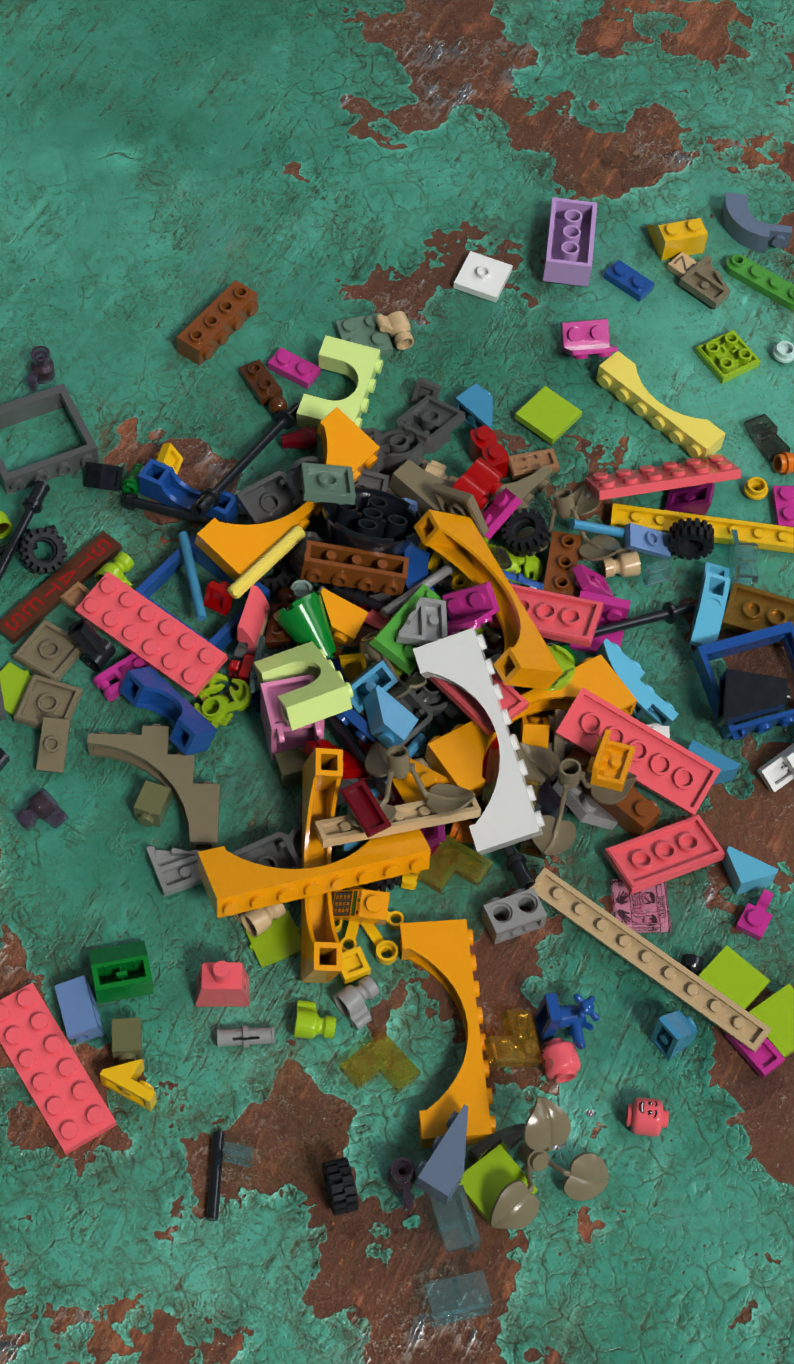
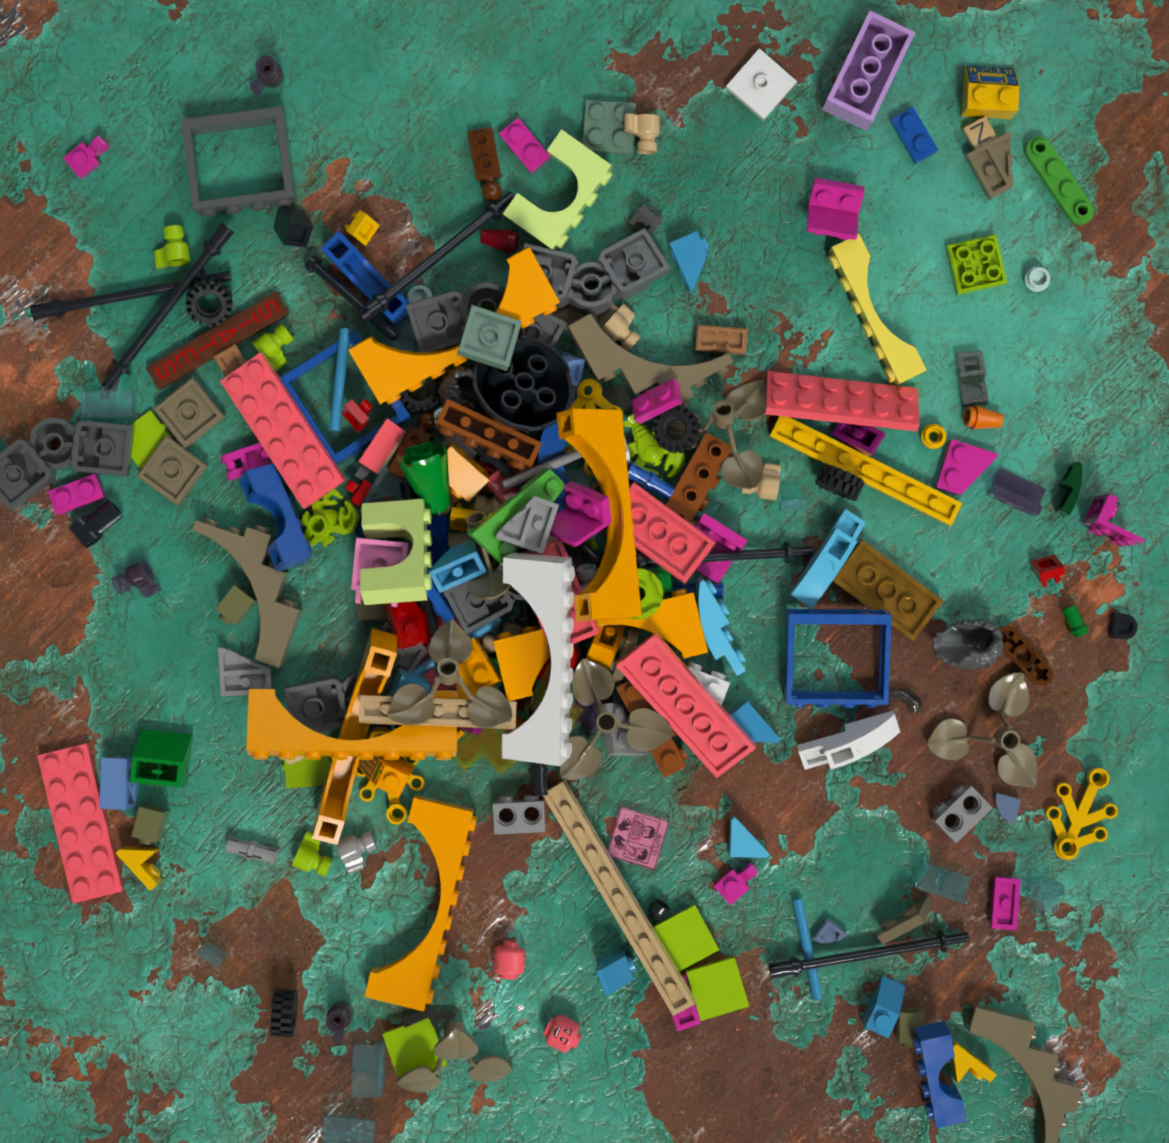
camera: 20 degrees right, 30 degrees up
dark tan plate [36,717,71,774] -> none
black piece [68,619,116,672] -> none
green pin [122,463,145,494] -> none
dark orange brick [176,280,259,366] -> none
coral torso [195,961,250,1007] -> none
black bar [206,1131,225,1221] -> none
light yellow axle [227,525,306,599] -> none
dark red tile [339,779,392,838] -> none
yellow tile [340,946,371,984] -> none
clear yellow plate [340,1031,421,1093] -> none
dark azure slope [363,685,419,748] -> none
sand blue slope [415,1105,468,1205] -> none
dark tan plate [431,483,489,536] -> none
red brick [452,457,503,511] -> none
red brick [468,425,509,480] -> none
clear yellow plate [484,1010,542,1067] -> none
clear smoke arm [491,546,512,570] -> none
lime tile [515,386,583,444] -> none
blue piece [534,993,600,1050] -> none
dark azure bar [569,519,625,538] -> none
dark pink plate [573,564,614,597] -> none
light orange bracket [587,729,636,792] -> none
coral piece [604,814,726,895] -> none
medium blue plate [625,523,671,559] -> none
black slope [717,669,791,727] -> none
sand blue arch [721,192,792,253] -> none
clear light blue panel [727,529,759,584] -> none

